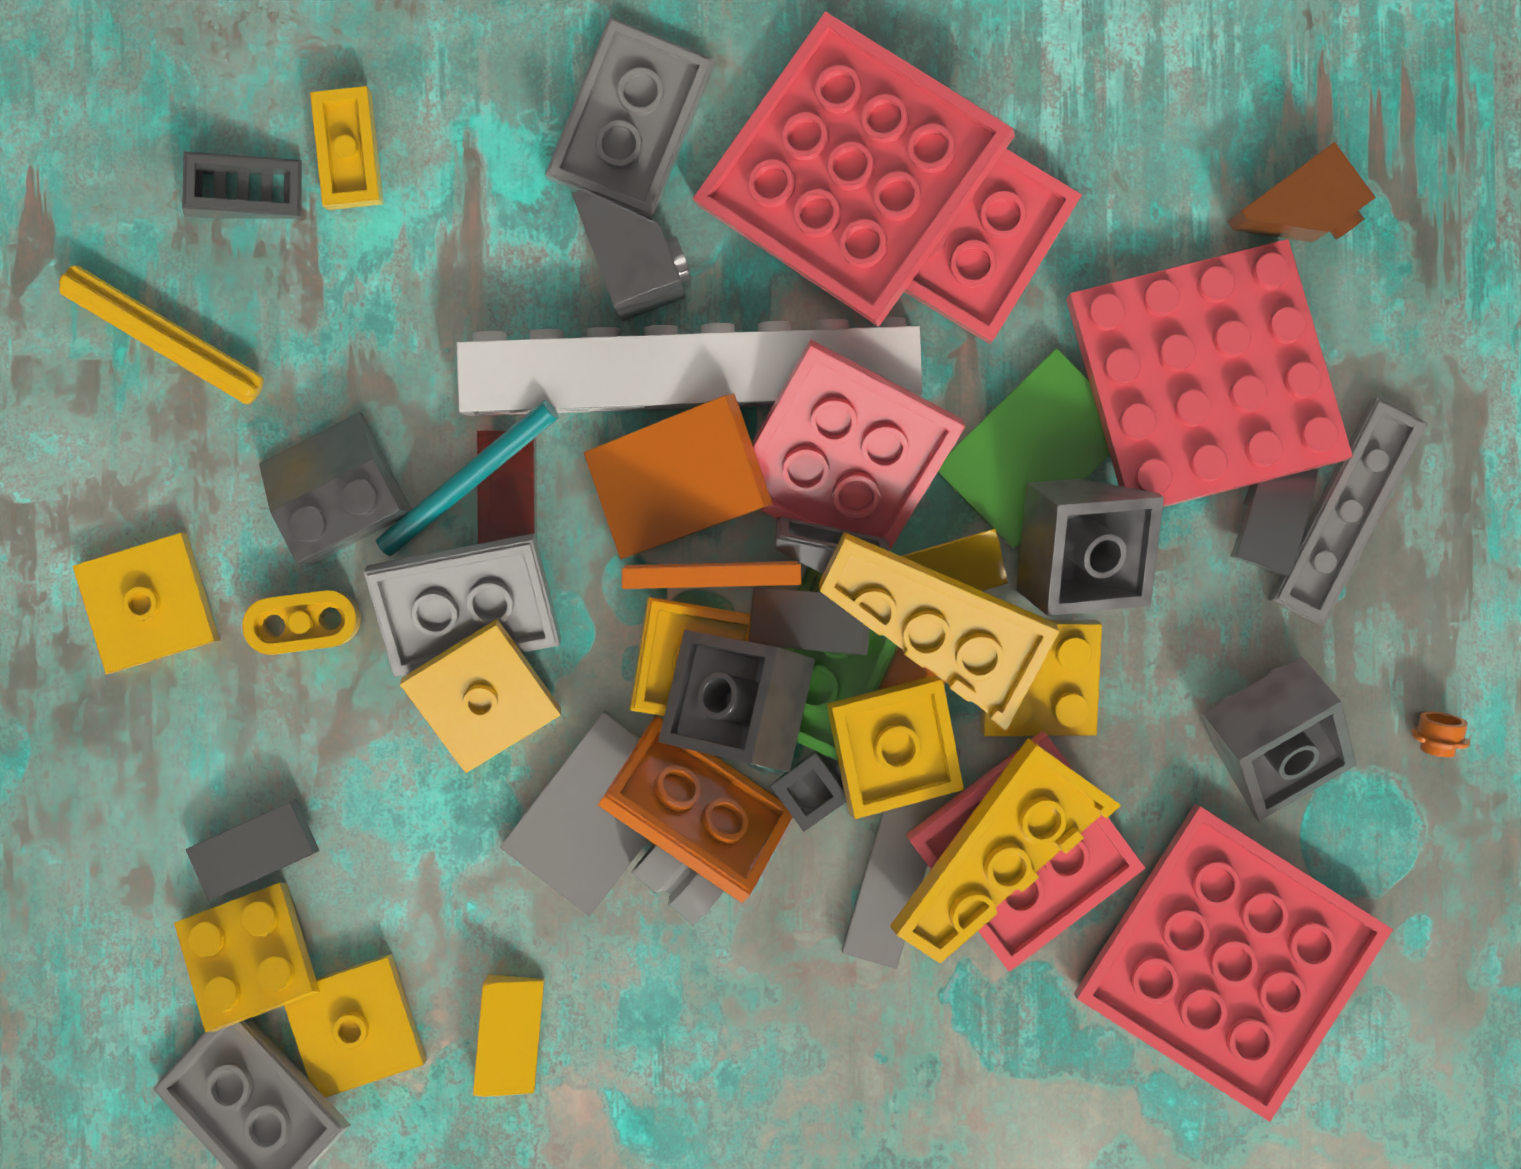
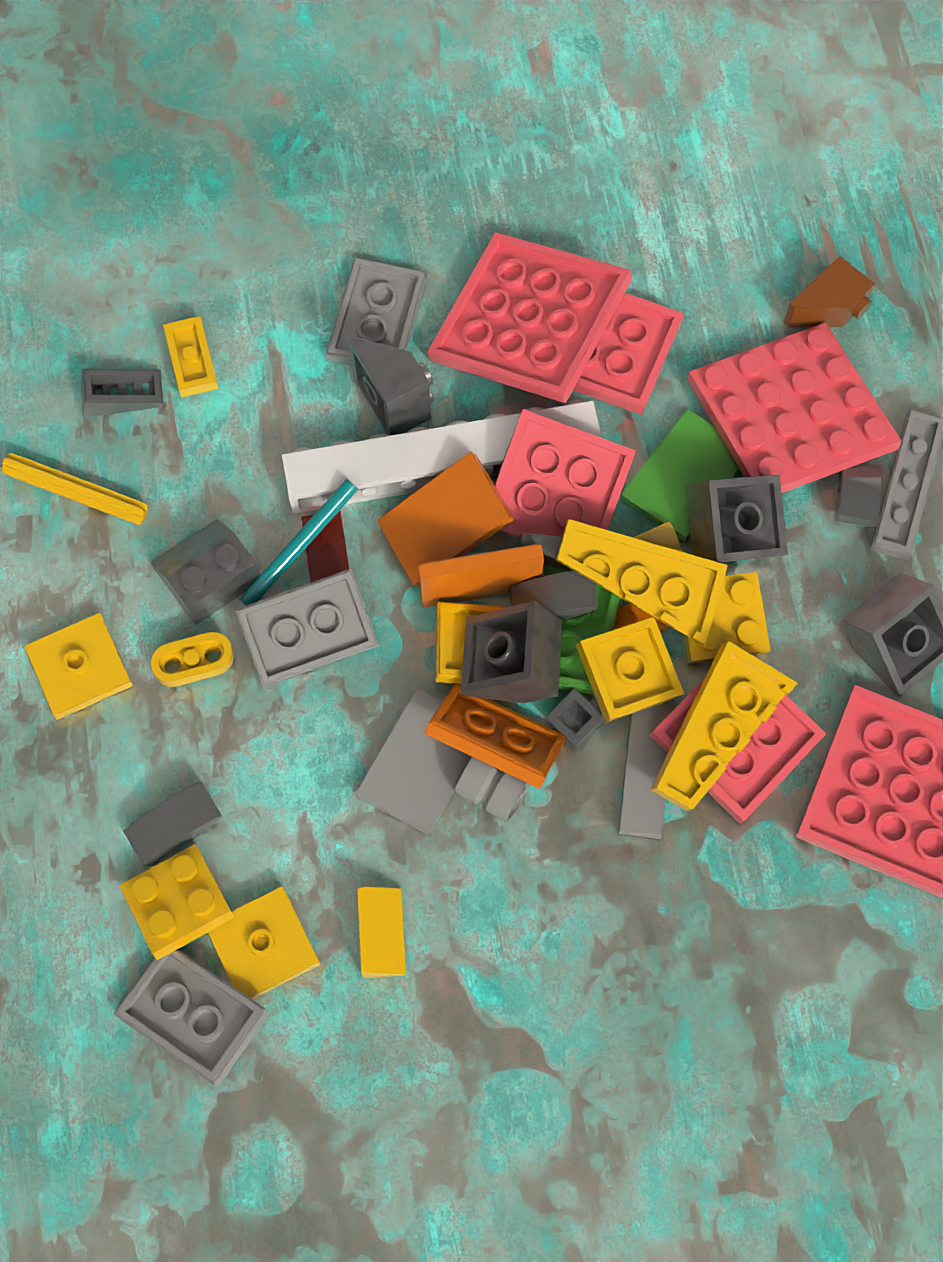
camera: 10 degrees left, 20 degrees down
yellow plate [400,619,561,773] -> none

